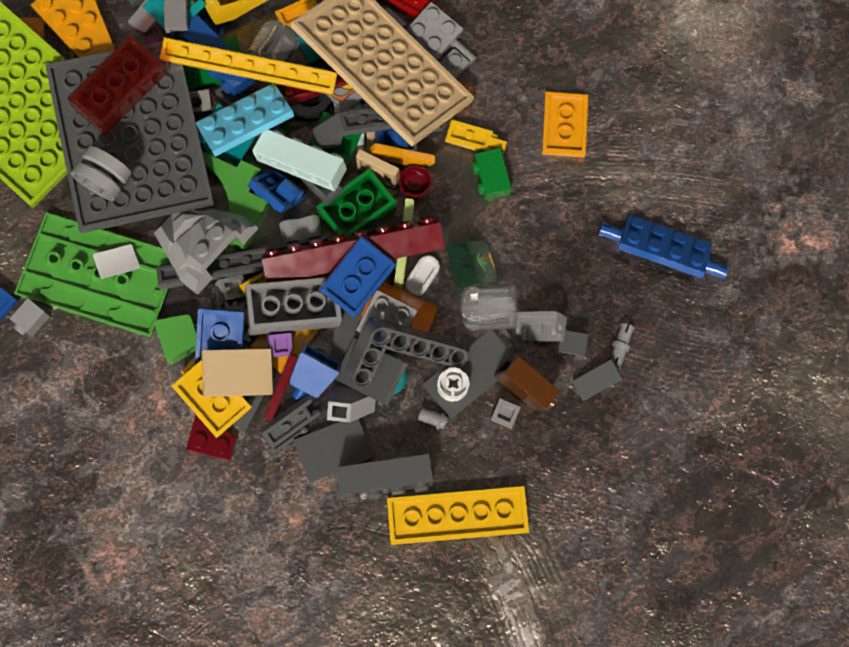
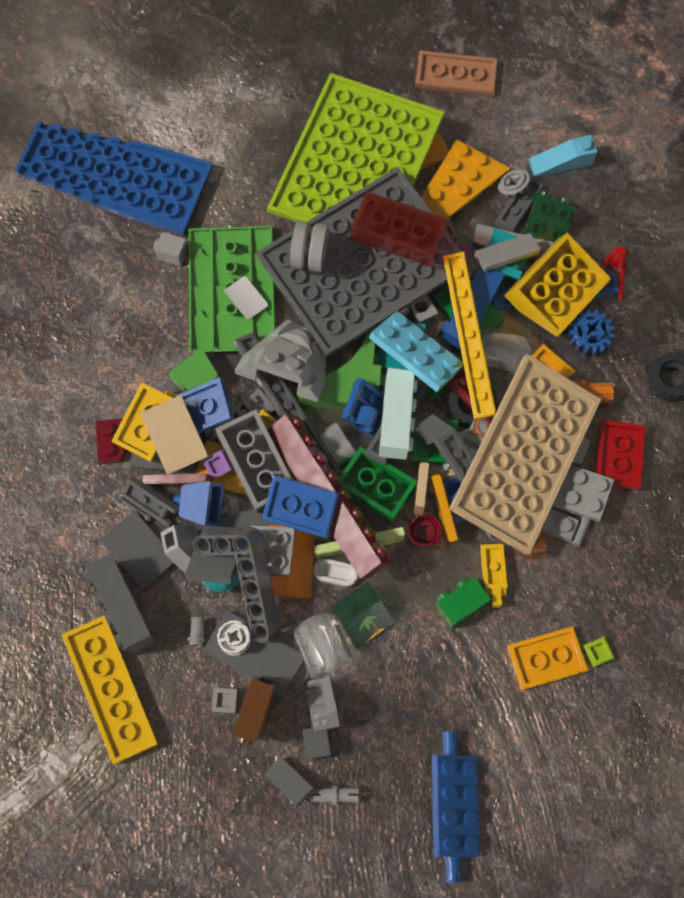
camera: 75 degrees right, 5 degrees down
none -> lime tile [582,636,615,668]

